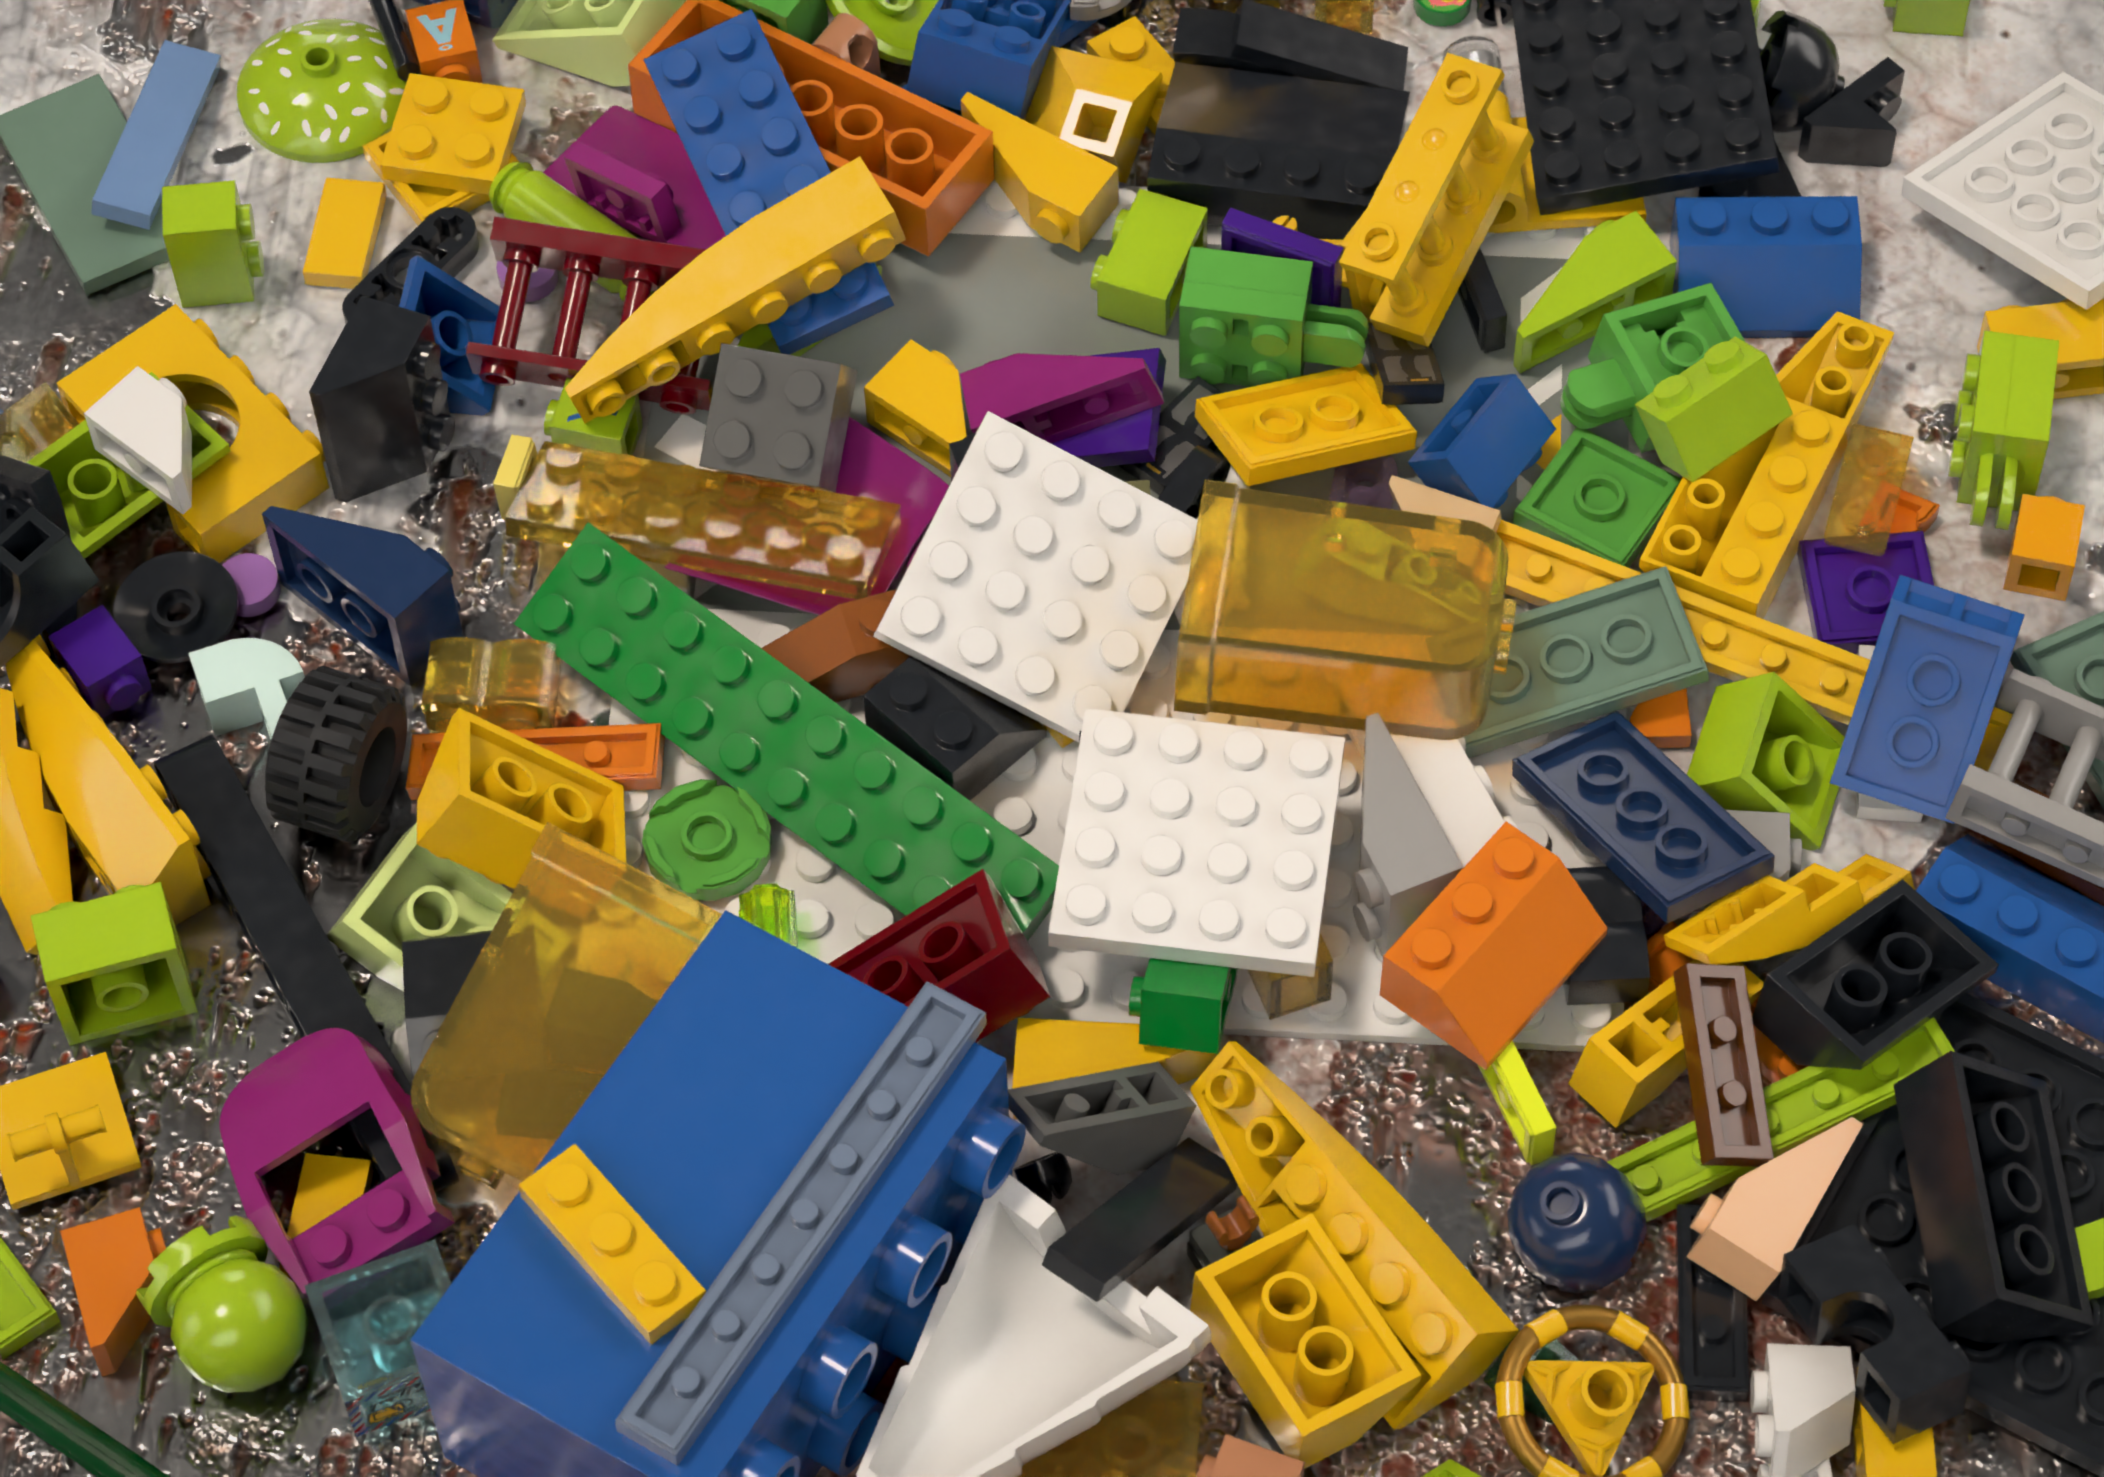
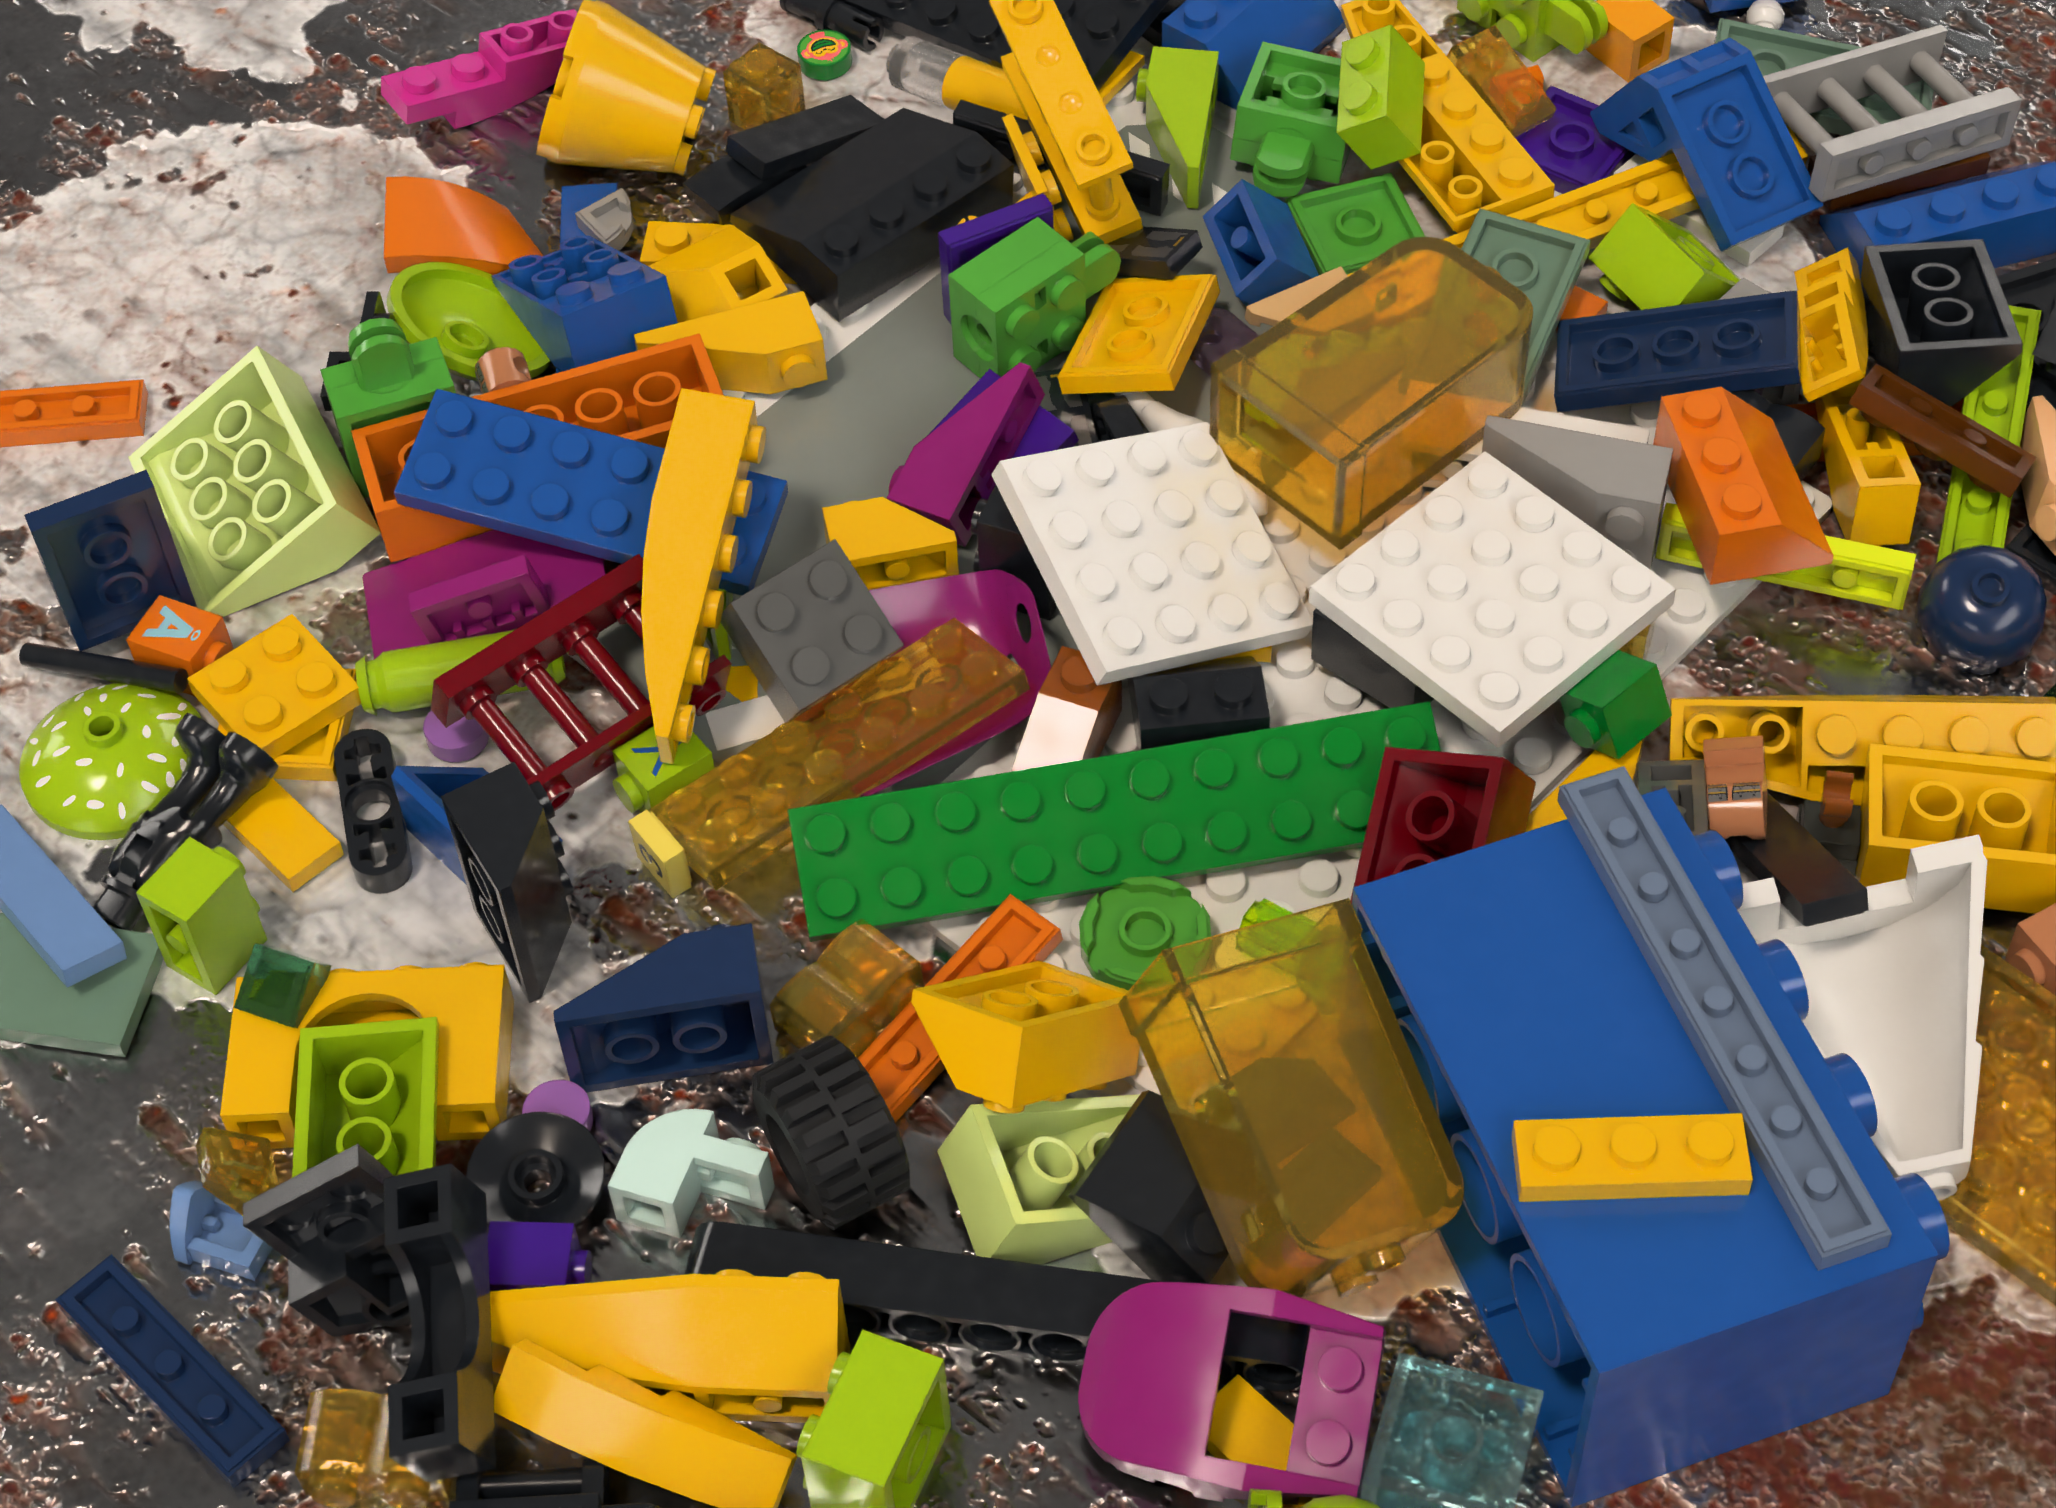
camera: 50 degrees left, 5 degrees down
white slope [84,366,192,514] -> none
lime brick [1090,189,1208,336] -> none
none -> black piece [93,713,279,931]
none -> clear green slope [234,943,332,1028]
none -> nougat leg [1703,736,1768,840]

